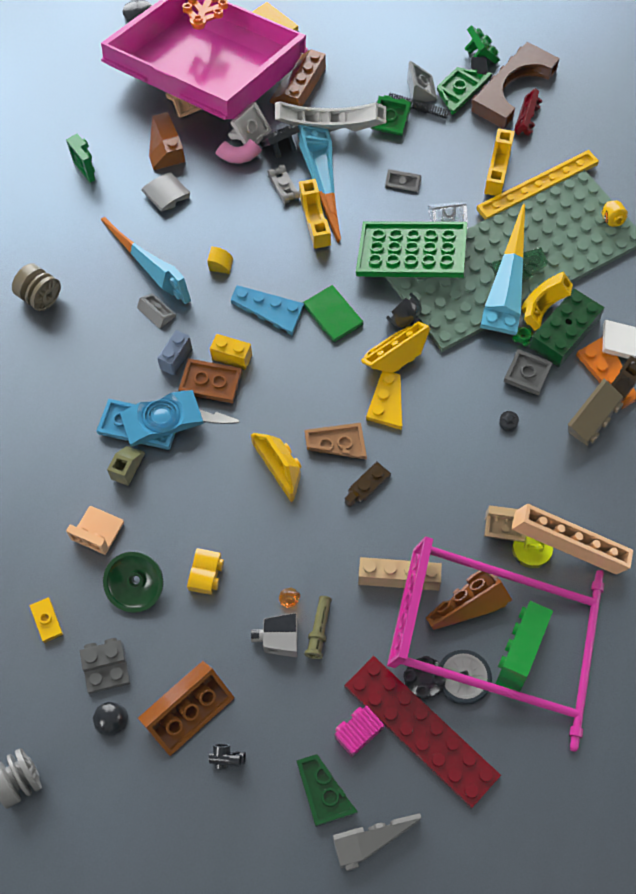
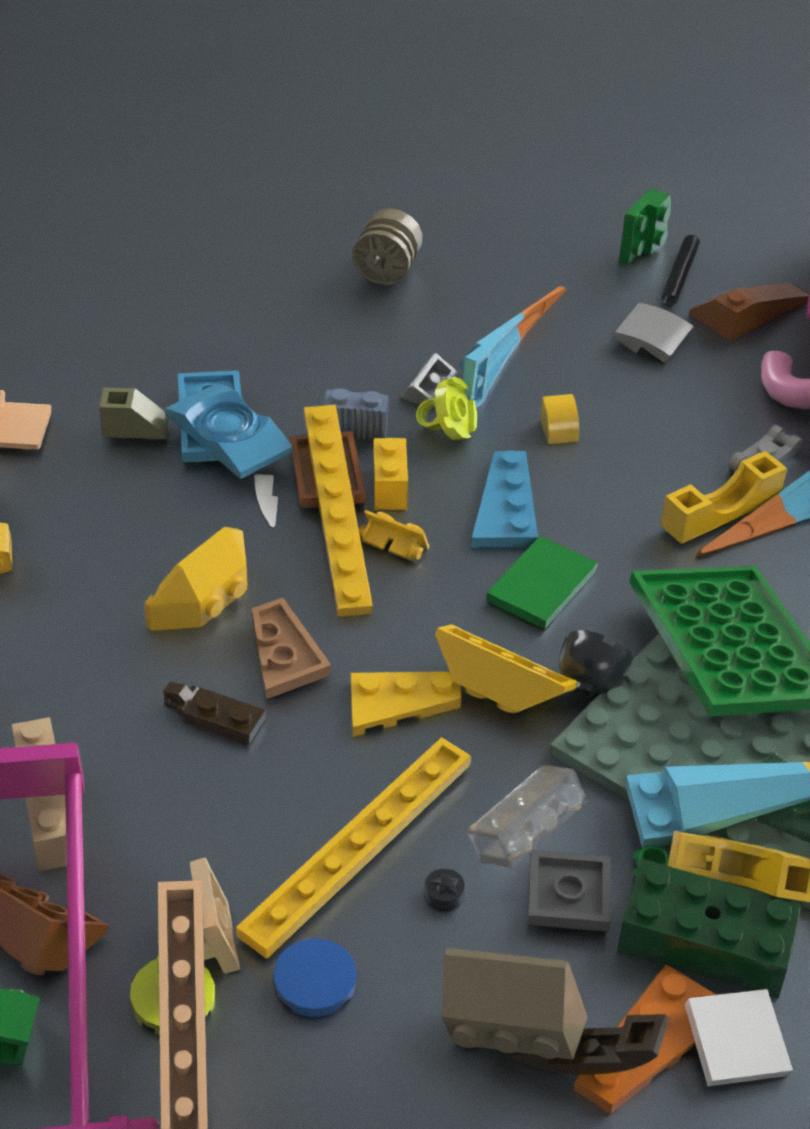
camera: 65 degrees right, 20 degrees down
none -> yellow plate [236,737,471,959]
none -> blue tile [273,938,357,1017]
none -> yellow plate [304,405,373,617]
none -> yellow hinge [359,510,429,561]
none -> neon yellow tile [416,377,477,441]
none -> clear brick [467,765,588,869]
none -> black piece [661,235,700,305]

